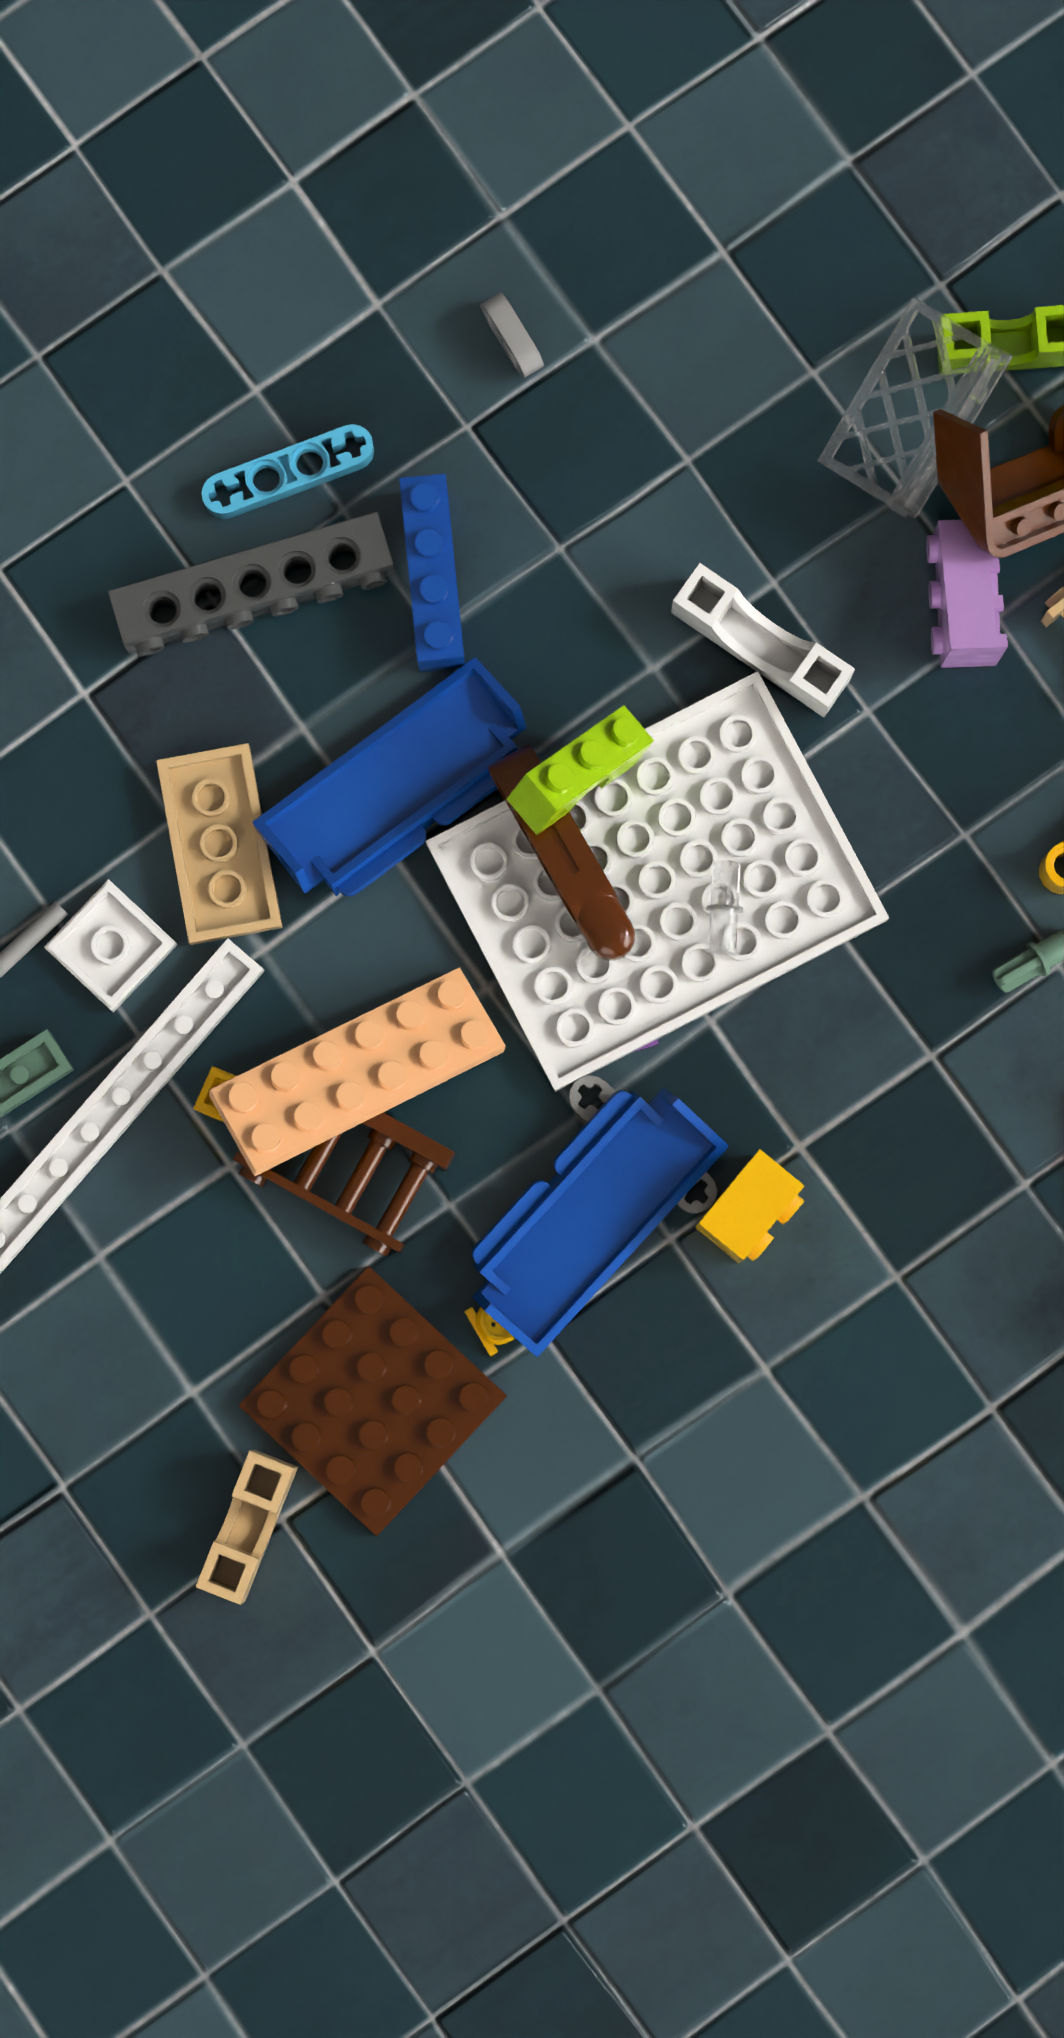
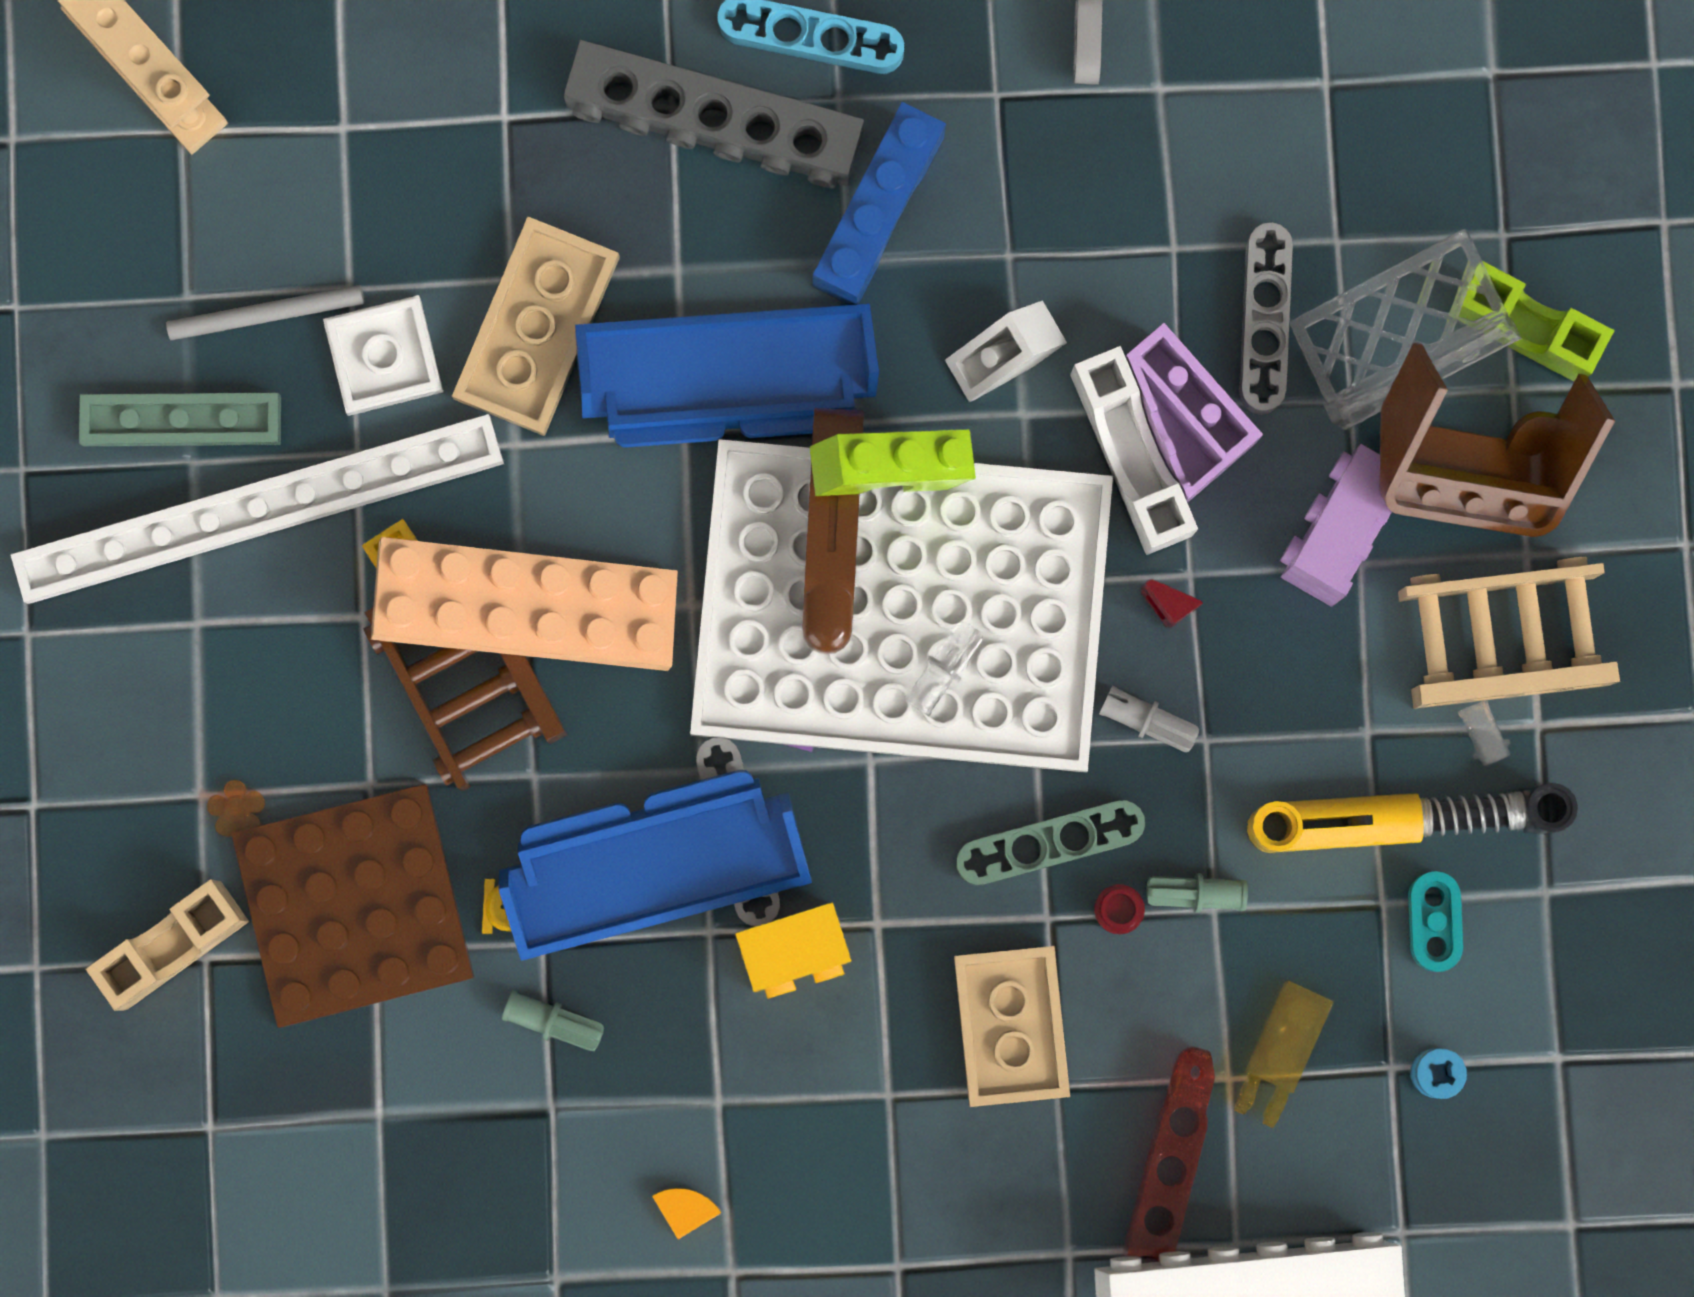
camera: 25 degrees right, 0 degrees up
none -> clear orange plant [207,780,265,837]
none -> sand green axle [502,990,604,1051]
none -> light orange tile [652,1188,722,1239]
none -> white slope [945,301,1067,402]
none -> tan plate [954,946,1070,1107]
none -> sand green beam [956,800,1145,886]
none -> dark red plate [1094,884,1145,935]
none -> light grey axle [1099,685,1199,752]
none -> lavender wedge [1125,323,1263,503]
none -> dark red slope [1141,579,1203,629]
none -> light grey beam [1239,222,1293,415]

